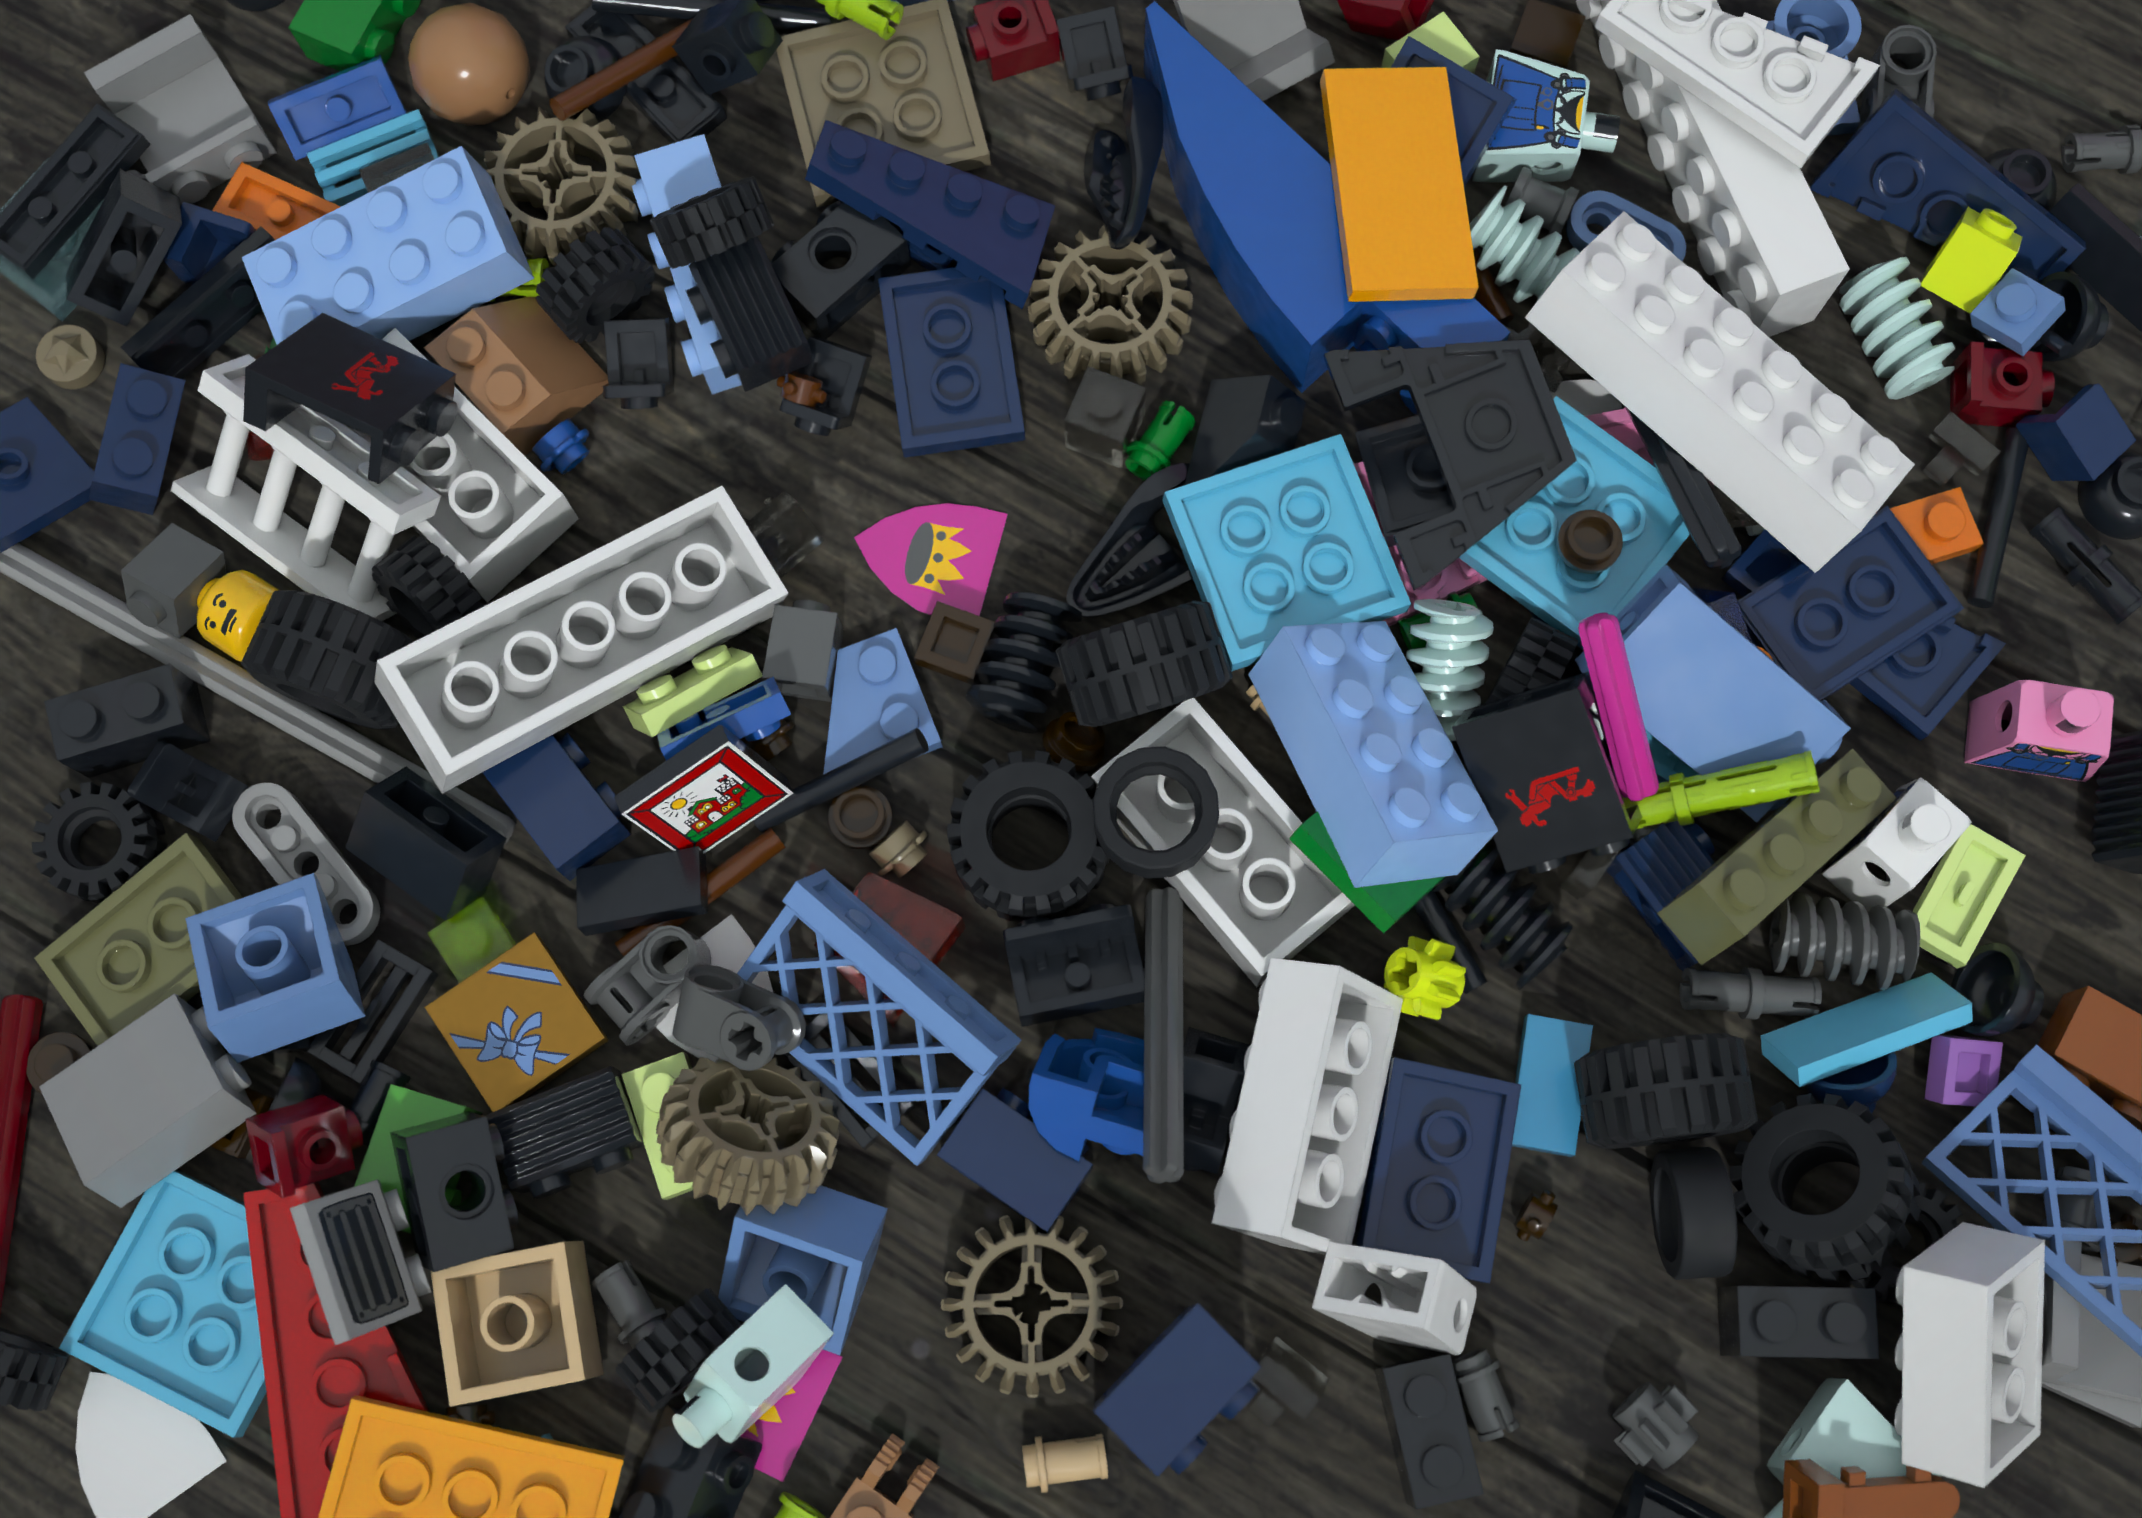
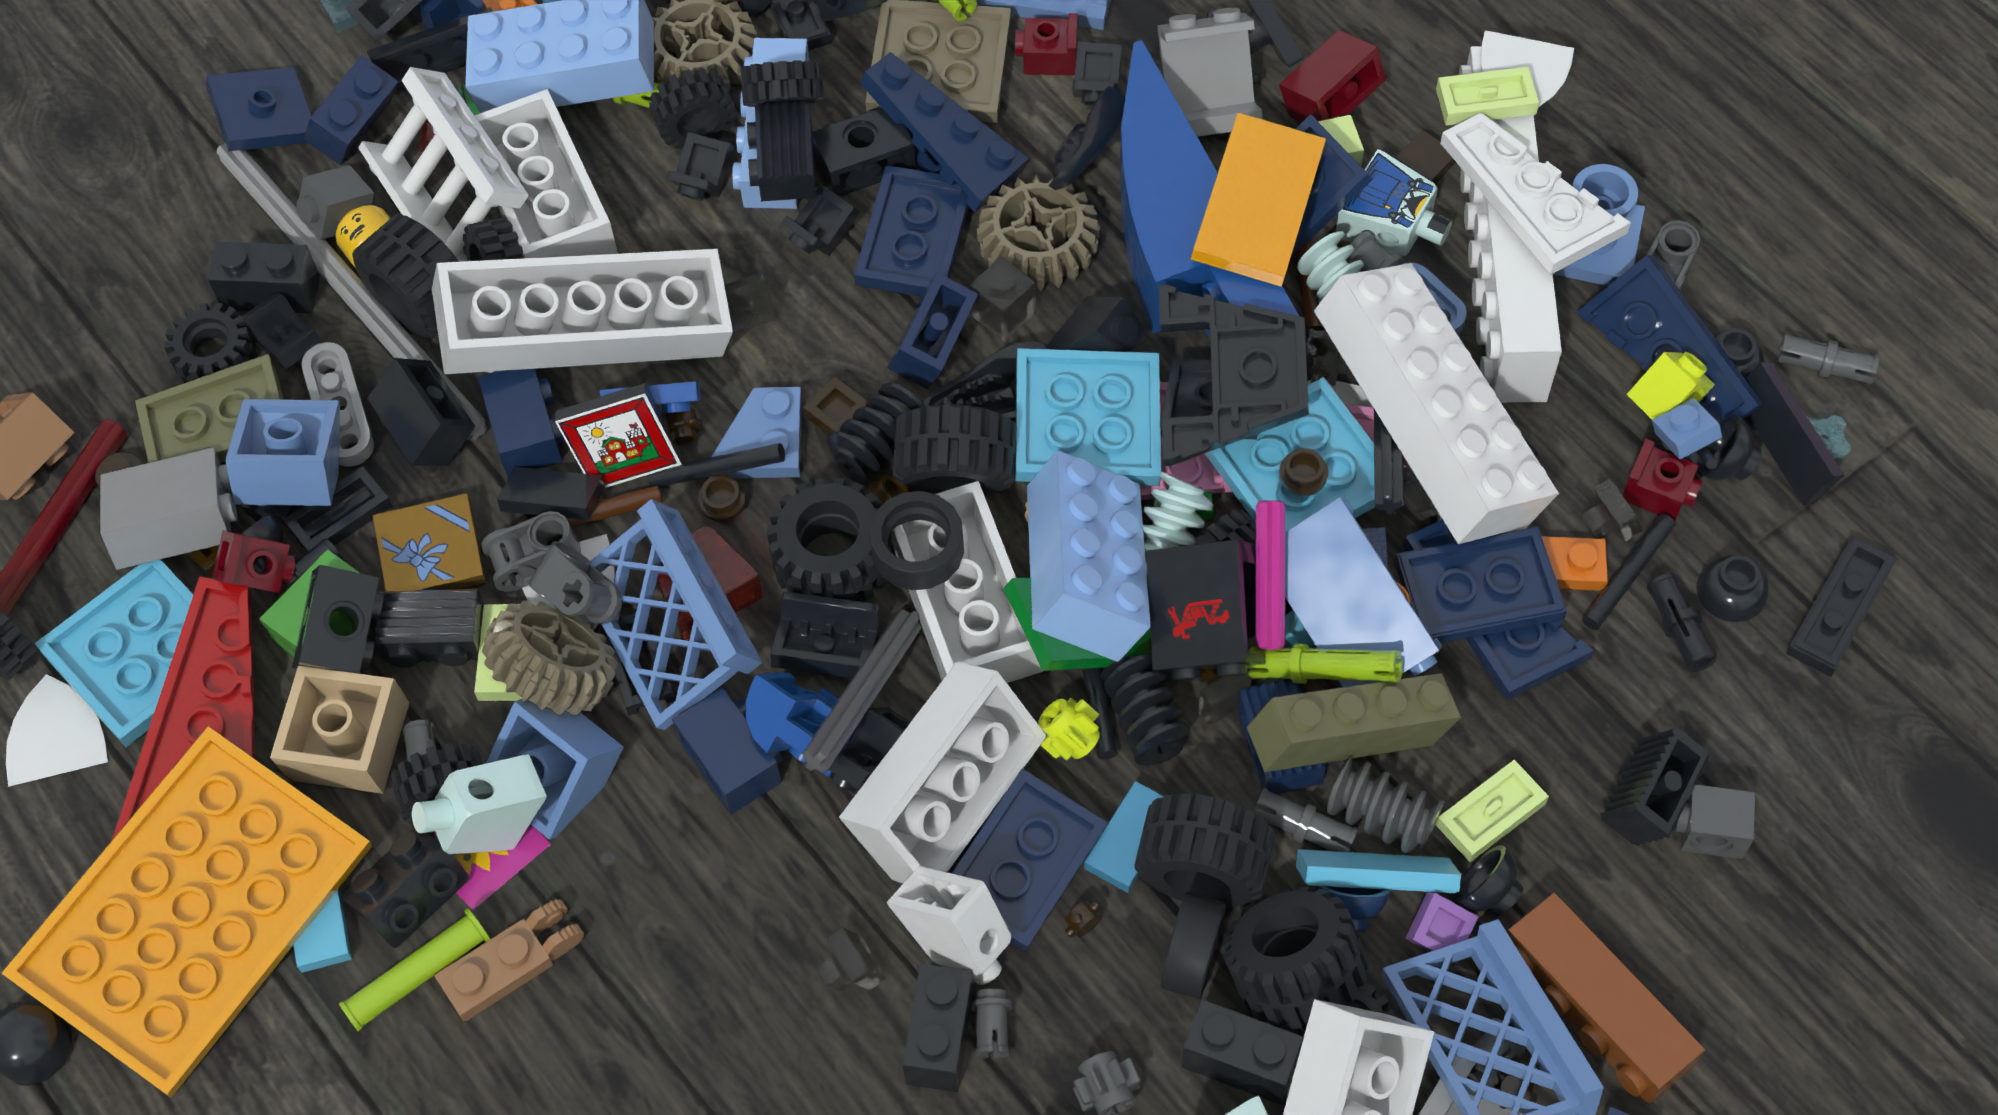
camera: 20 degrees right, 15 degrees down
dark tan tile [36,325,105,390] -> none
black panel [243,313,458,484] -> none
slope [290,1179,431,1345] -> none
medium nougat slope [424,297,608,456] -> none
clear neon green plate [428,897,516,983] -> none
blue plate [532,419,590,475] -> none
yellowish green plate [623,645,762,737] -> none
dark grey brick [762,600,844,702] -> none
reddish brown piece [777,372,827,407] -> none
dark pink sticker [854,503,1008,616] -> none
dark tan plate [869,820,927,878] -> none
dark tan gear [941,1215,1123,1398] -> none
tan pin [1022,1433,1108,1493] -> none
dark blue brick [1094,1303,1262,1477] -> none
green pin [1125,401,1196,481] -> none
white torso [1822,778,1972,913] -> none
light aqua piece [1839,256,1955,400] -> none
bright pink torso [1964,680,2114,782] -> none
dark blue panel [2016,384,2136,481] -> none
none -> dark blue brick [887,272,978,389]

